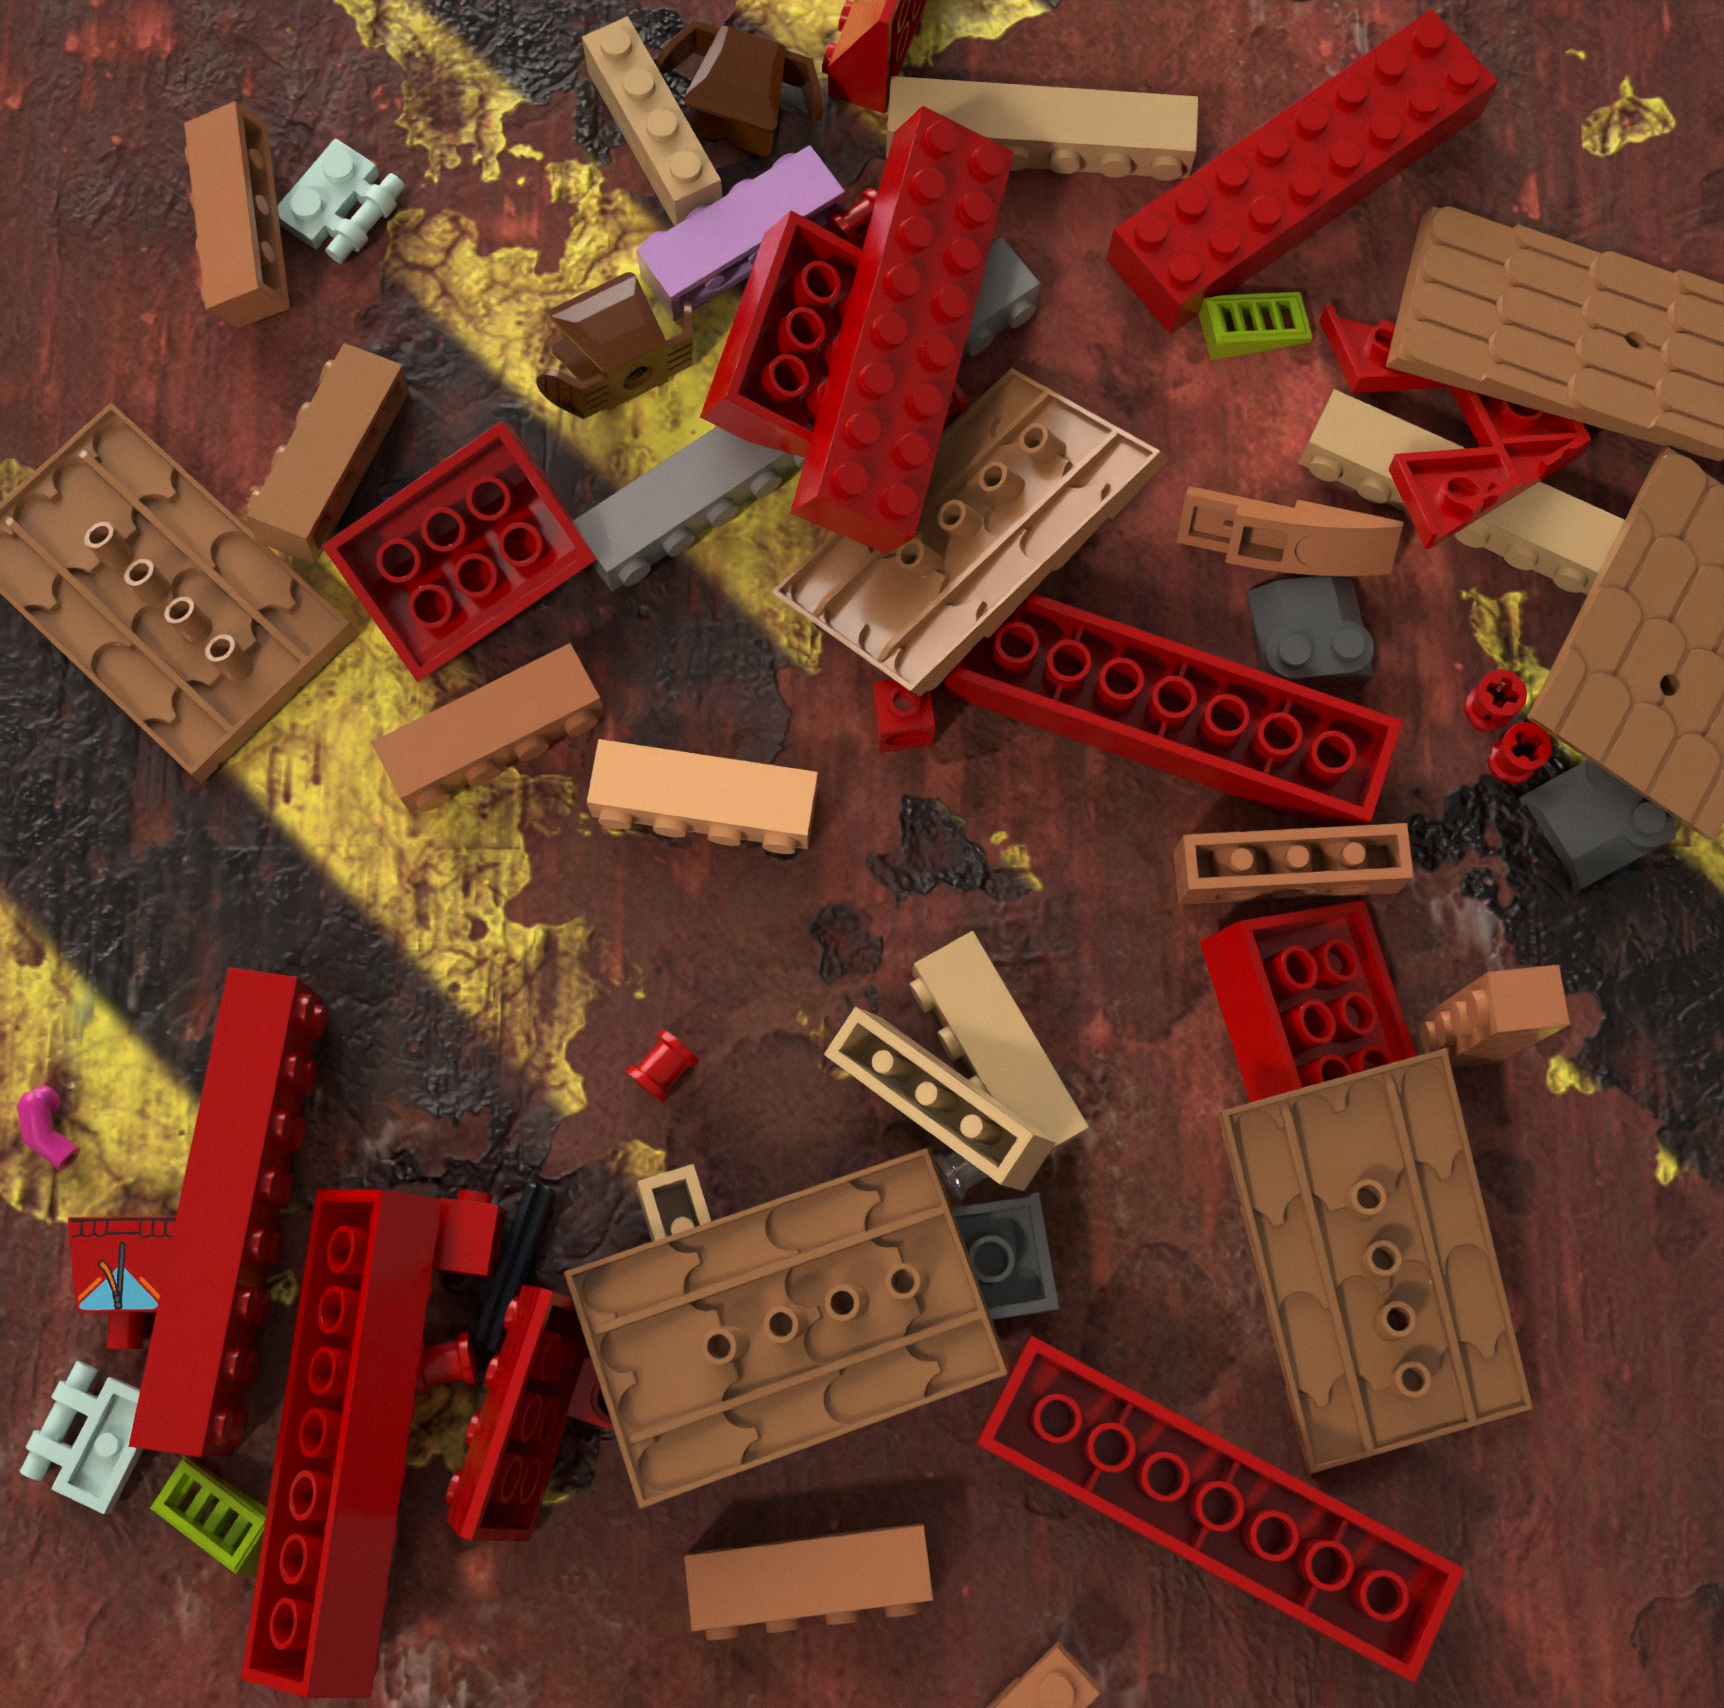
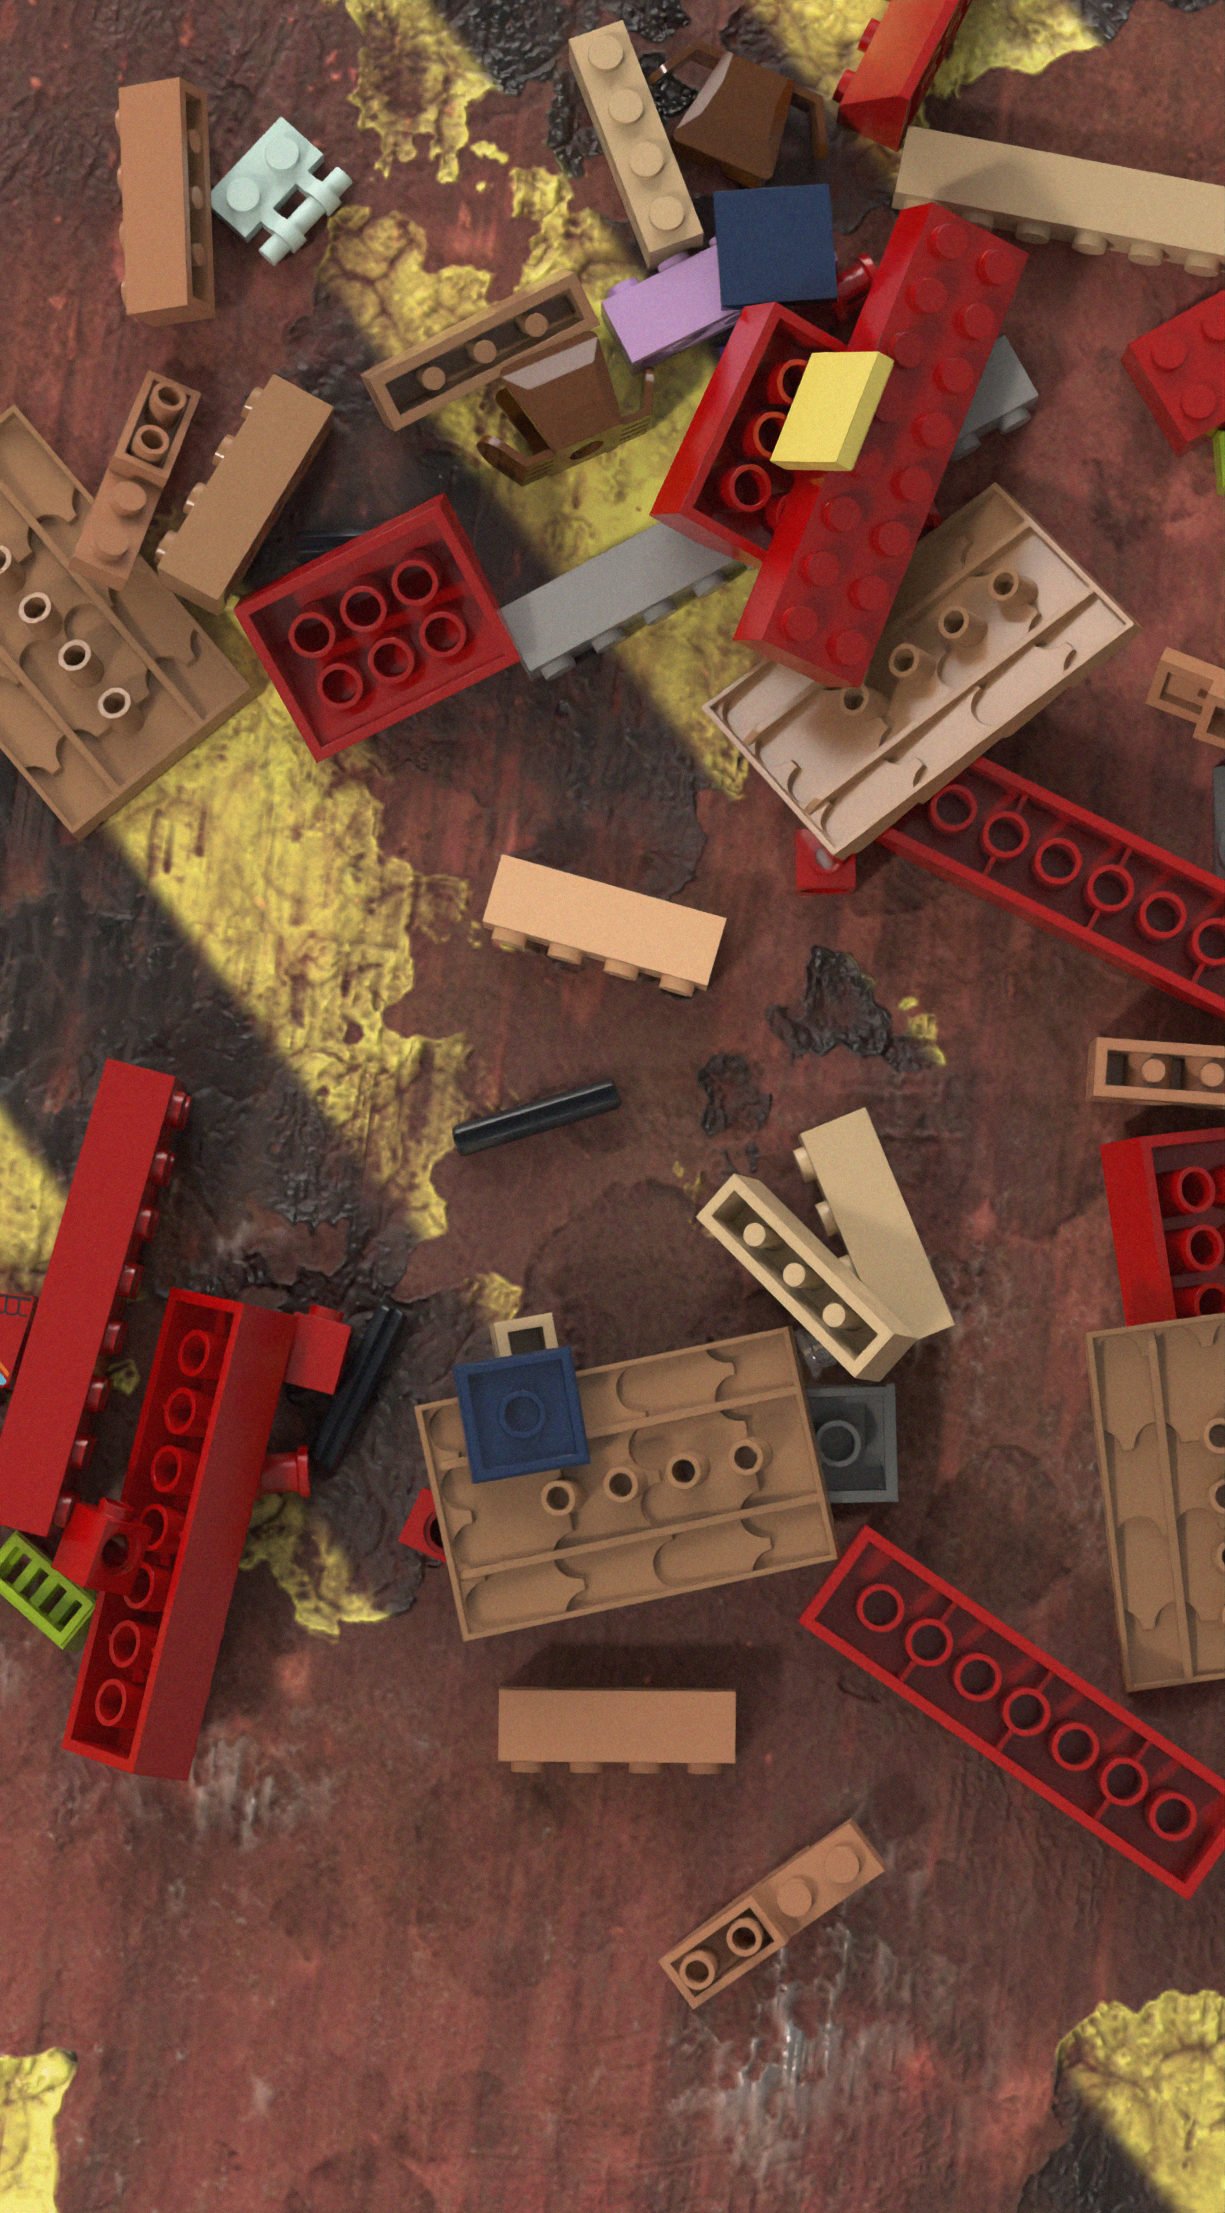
camera: 10 degrees right, 10 degrees up
nougat brick [371,643,605,813] -> none
red slope [445,1285,590,1542] -> none
red bush [625,1029,700,1104] -> none
none -> red brick [51,1497,153,1596]
none -> nougat slope [67,370,201,592]
none -> medium nougat brick [360,269,600,431]
none -> dark blue tile [451,1345,591,1484]
none -> black axle [452,1078,621,1156]
none -> dark blue tile [713,184,838,311]
none -> light yellow tile [770,351,894,471]

